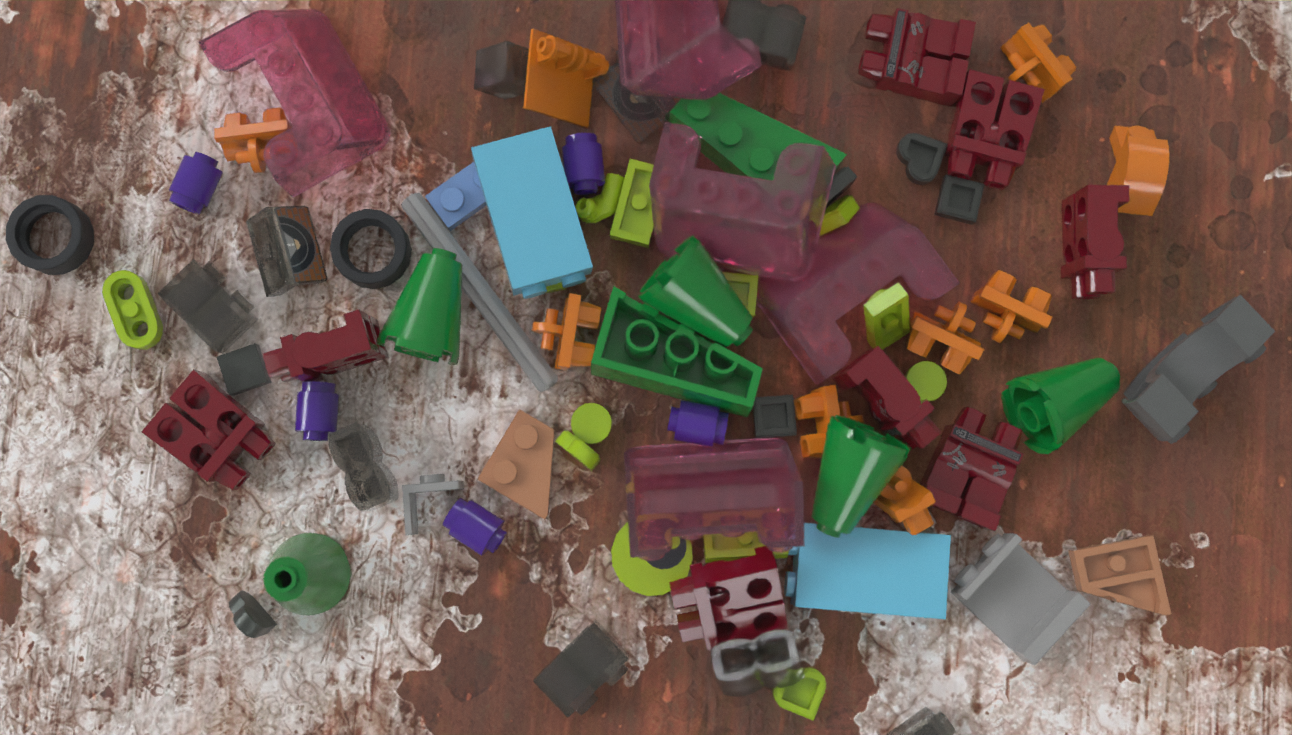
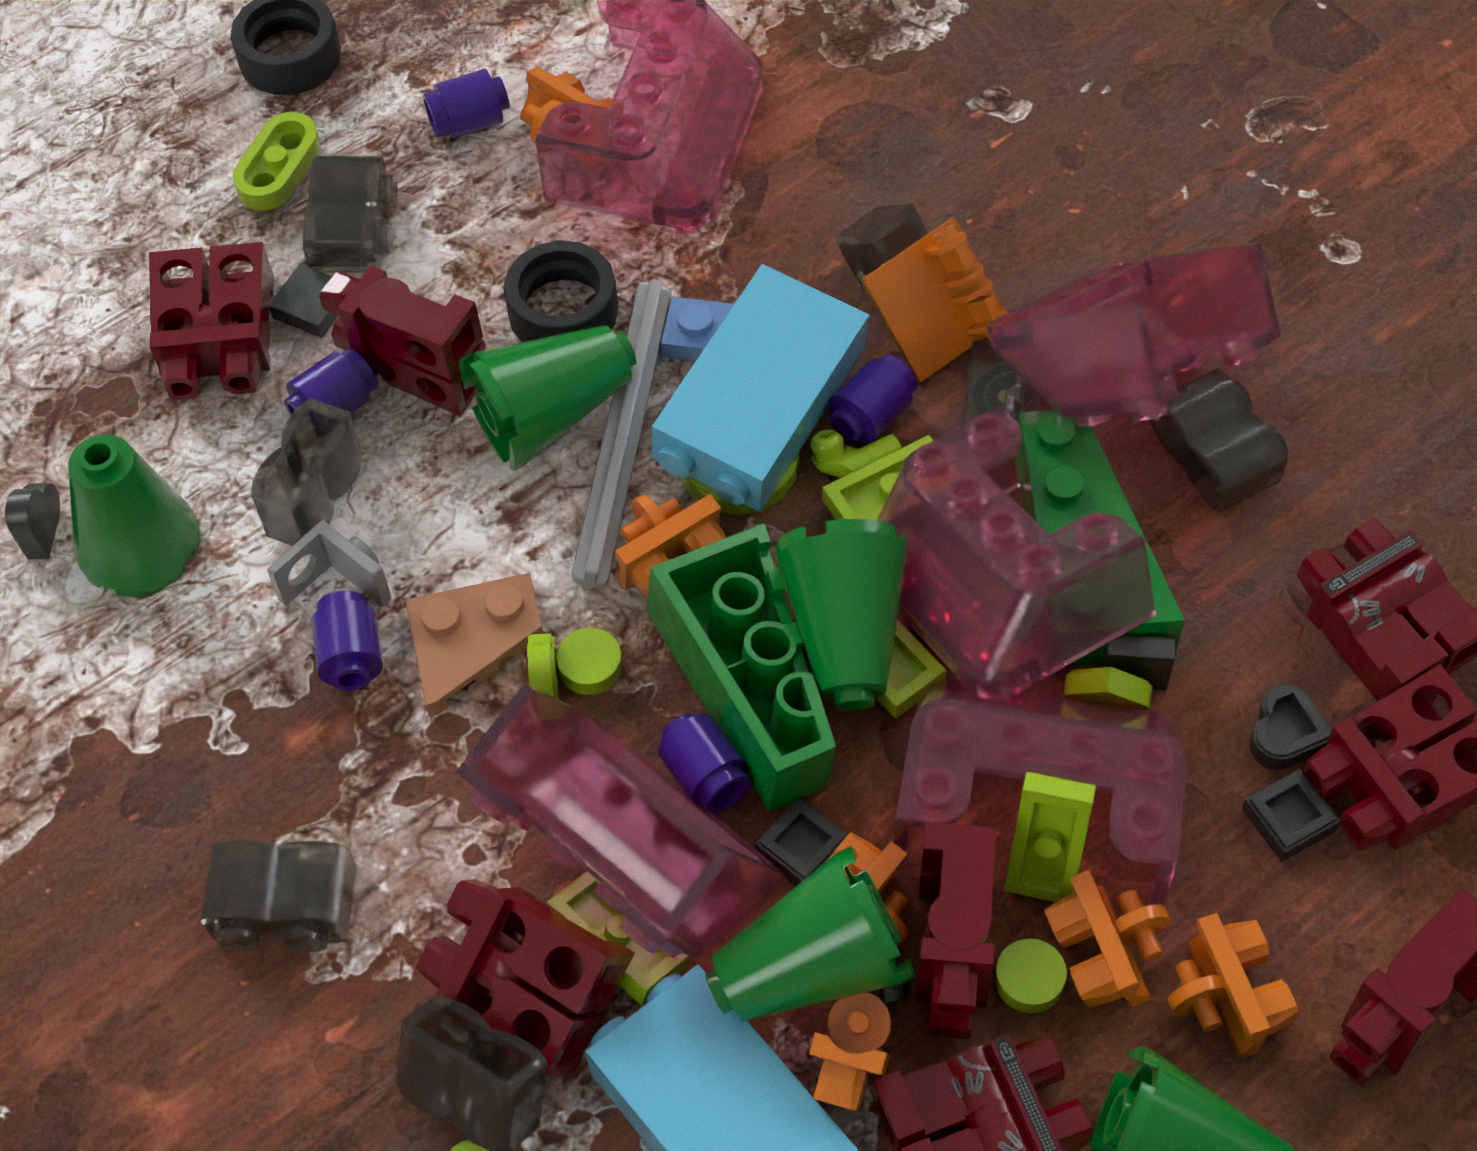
camera: 55 degrees right, 25 degrees down
panel [246,205,327,297] -> none
lime tile [611,514,693,596] -> none

